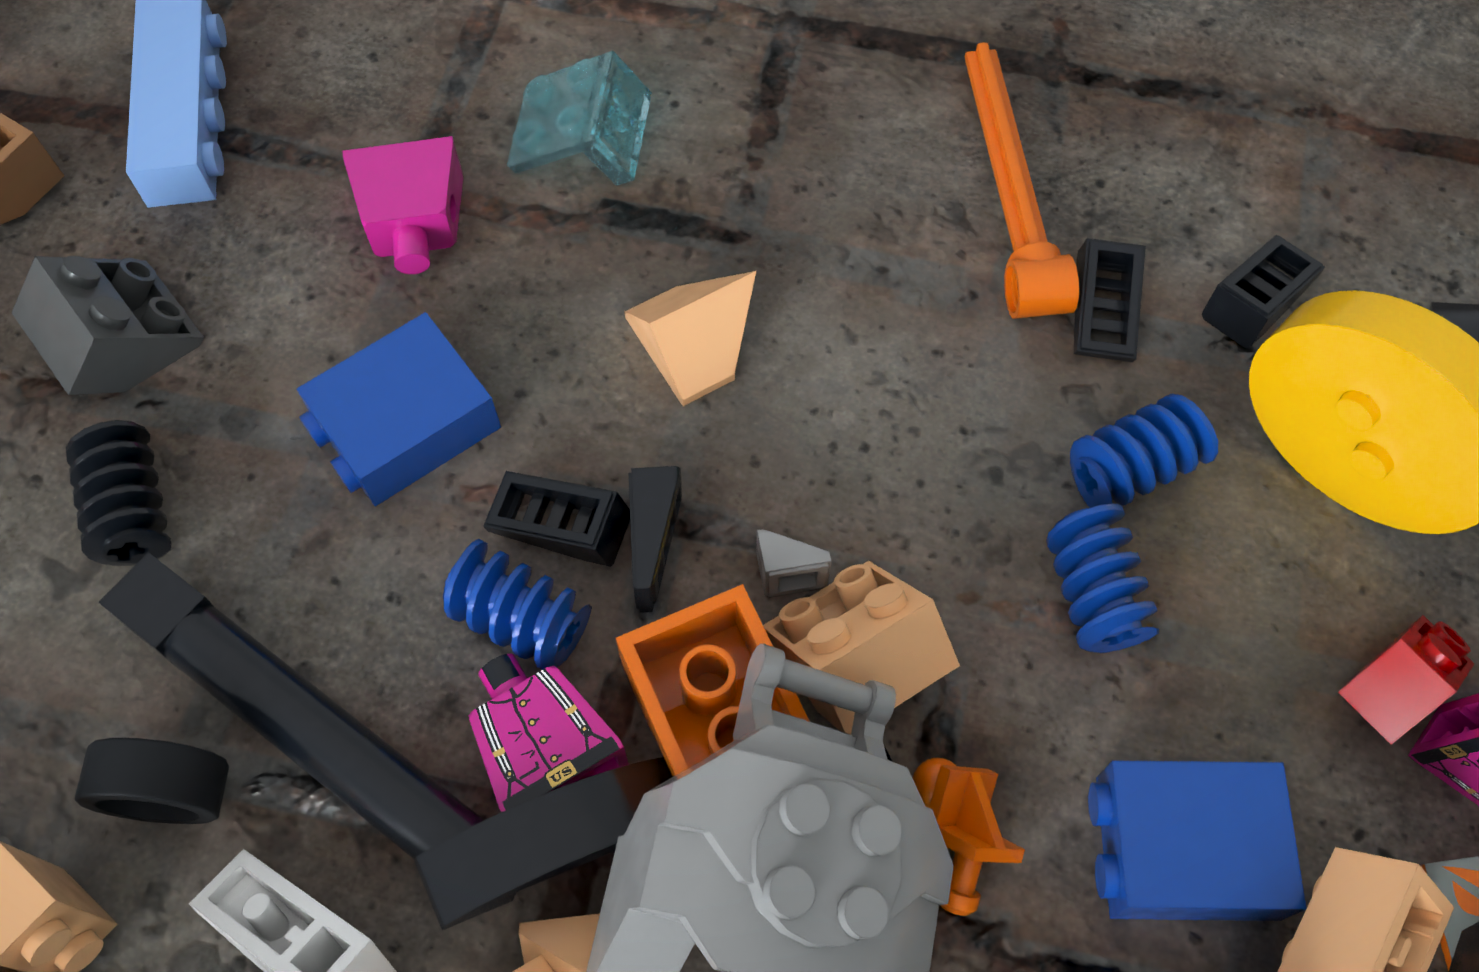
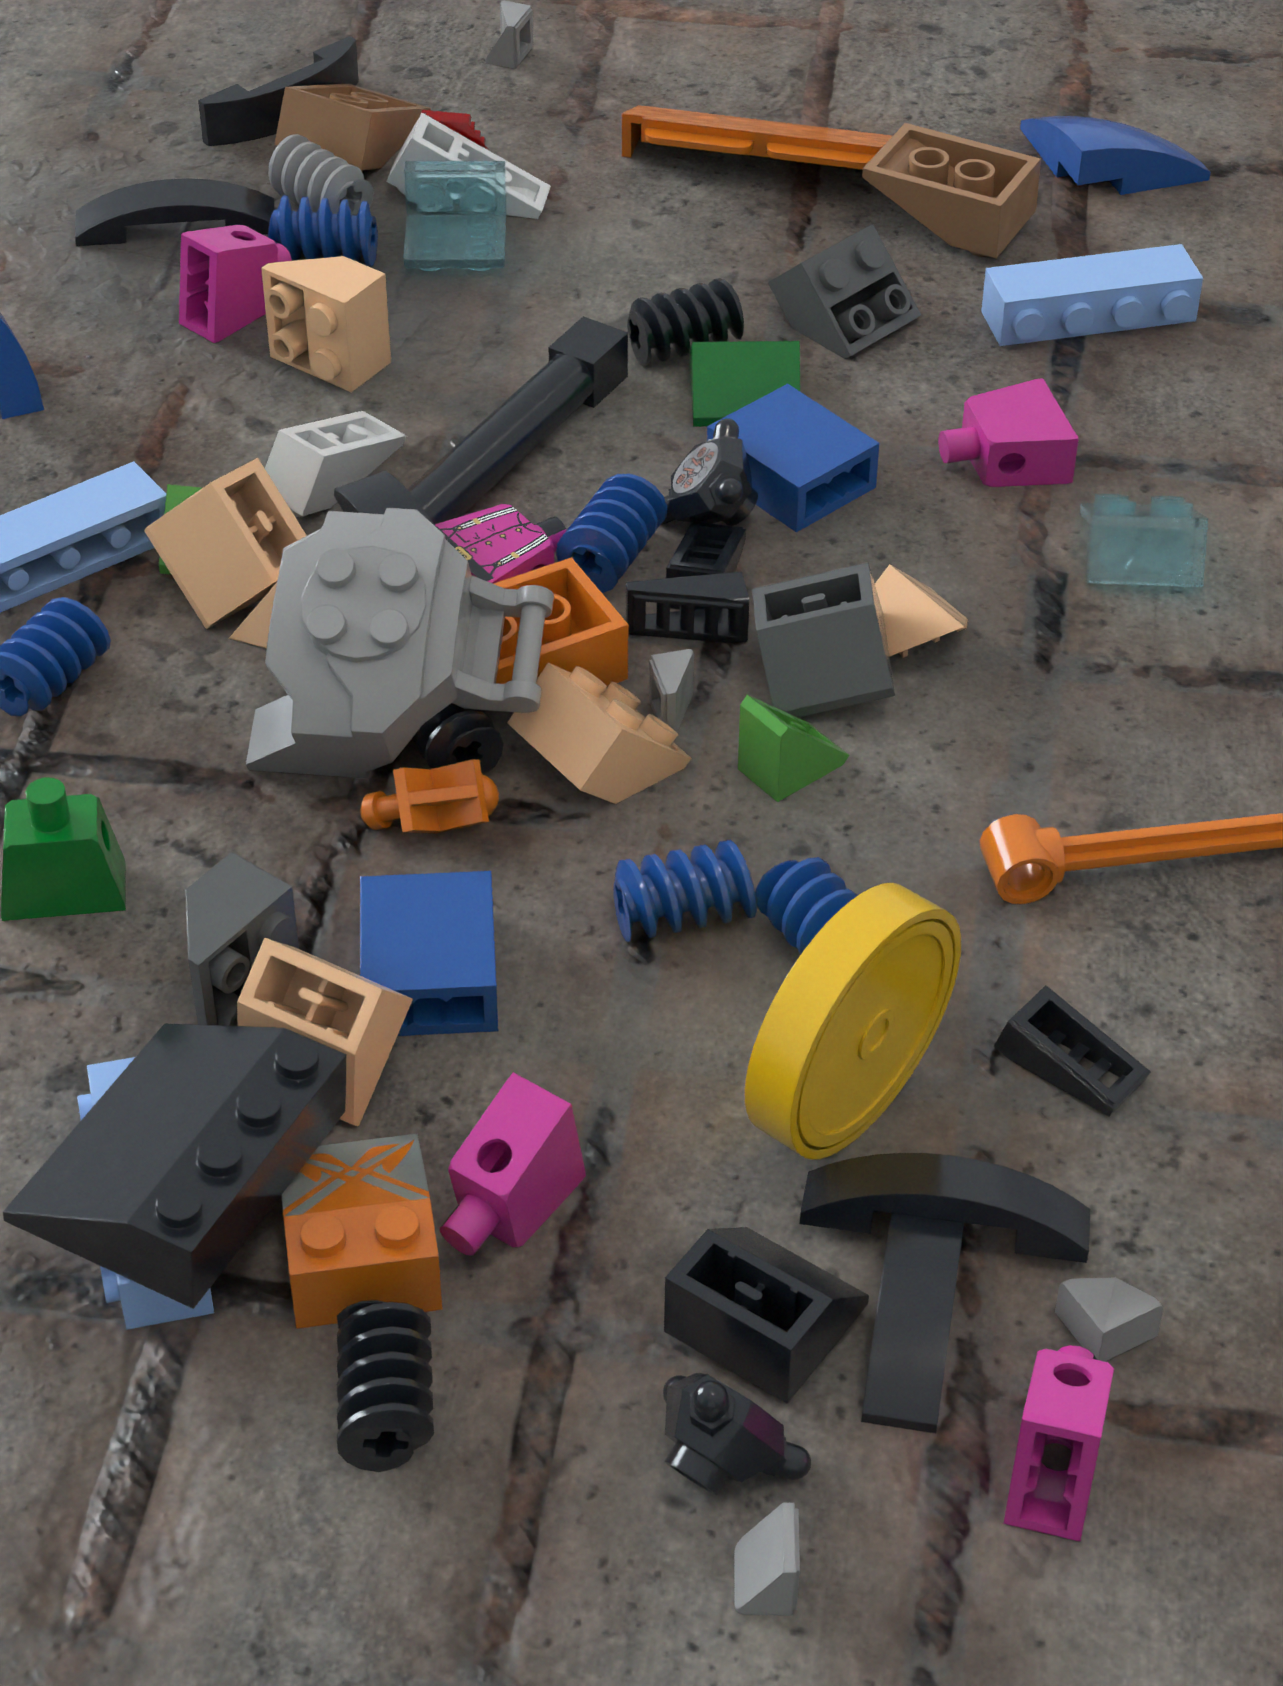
camera: 85 degrees right, 20 degrees down
black tyre [74,738,229,824] -> none
black slope [1074,238,1146,362] -> none
slope [1338,615,1475,745] -> none
none -> black rock [661,418,758,526]
none -> green slope [689,341,800,427]
none -> bright green slope [738,695,850,802]
none -> dark grey slope [752,562,895,717]

